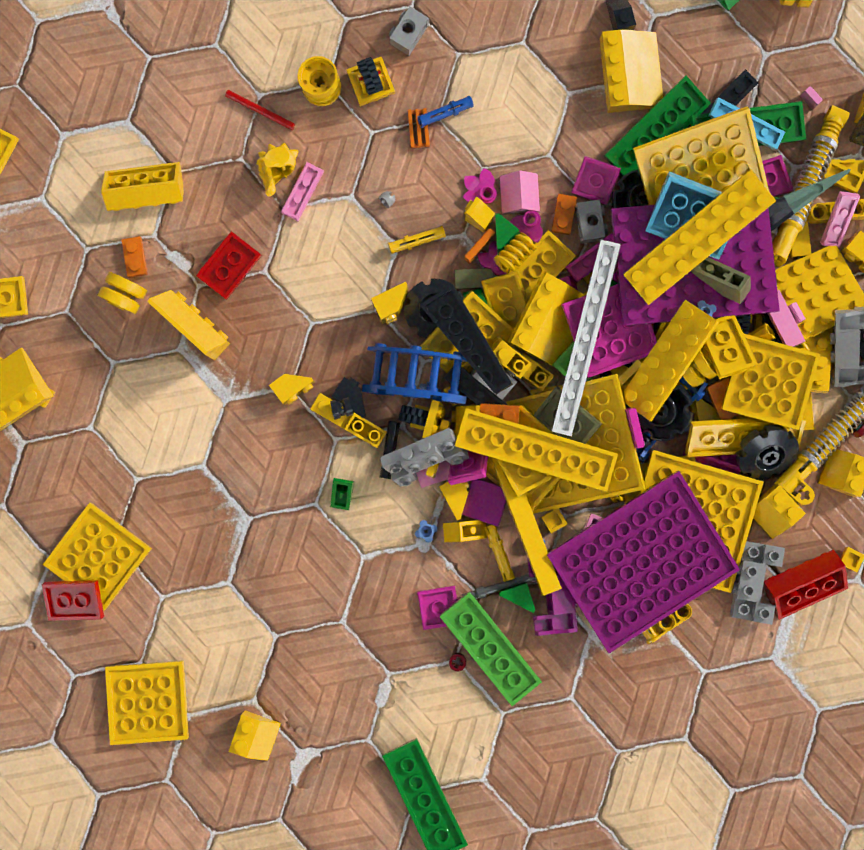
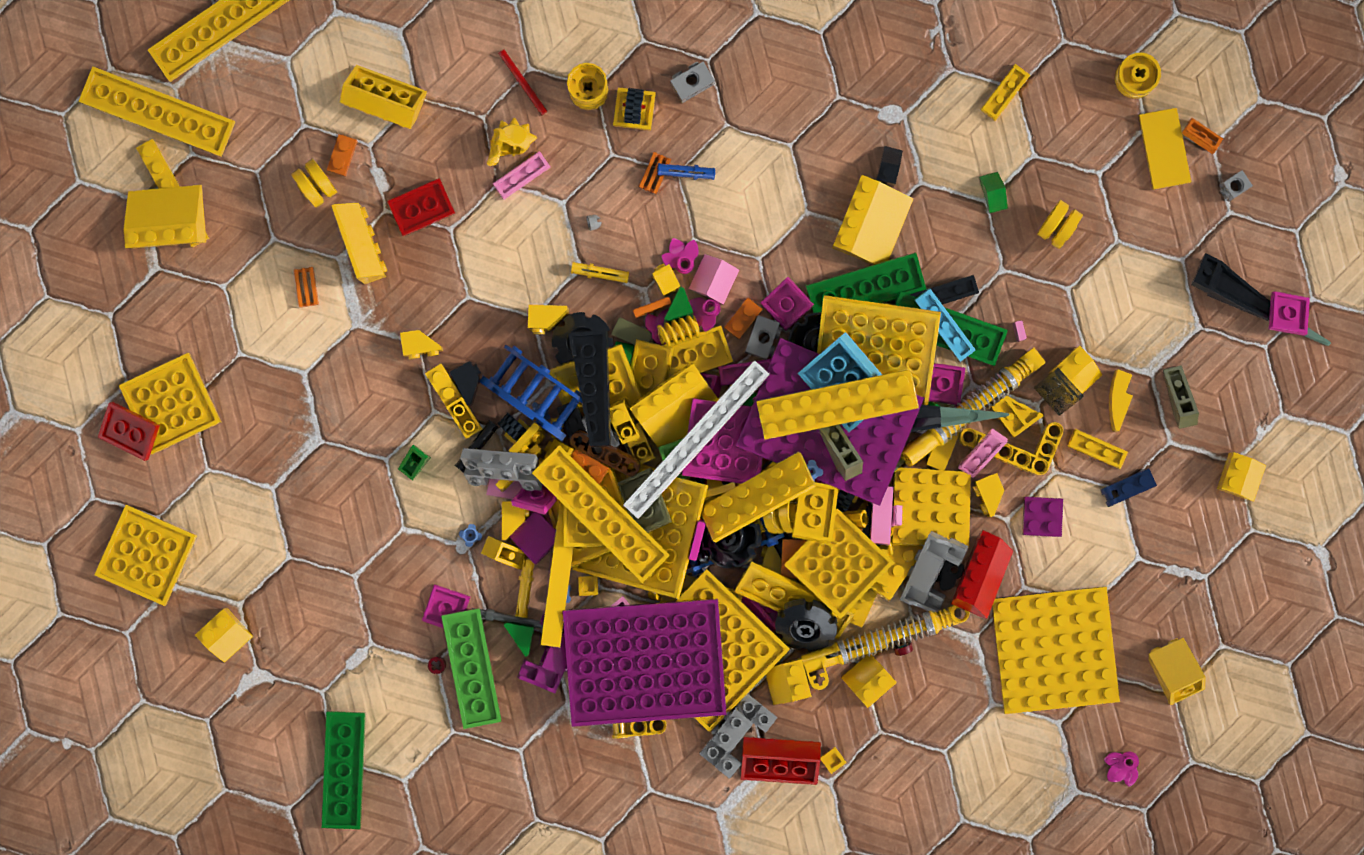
camera: 30 degrees right, 0 degrees up
black wheel [330,397,353,420] -> none
none -> orange tile [294,267,319,308]
none -> reddish brown beam [570,430,640,476]

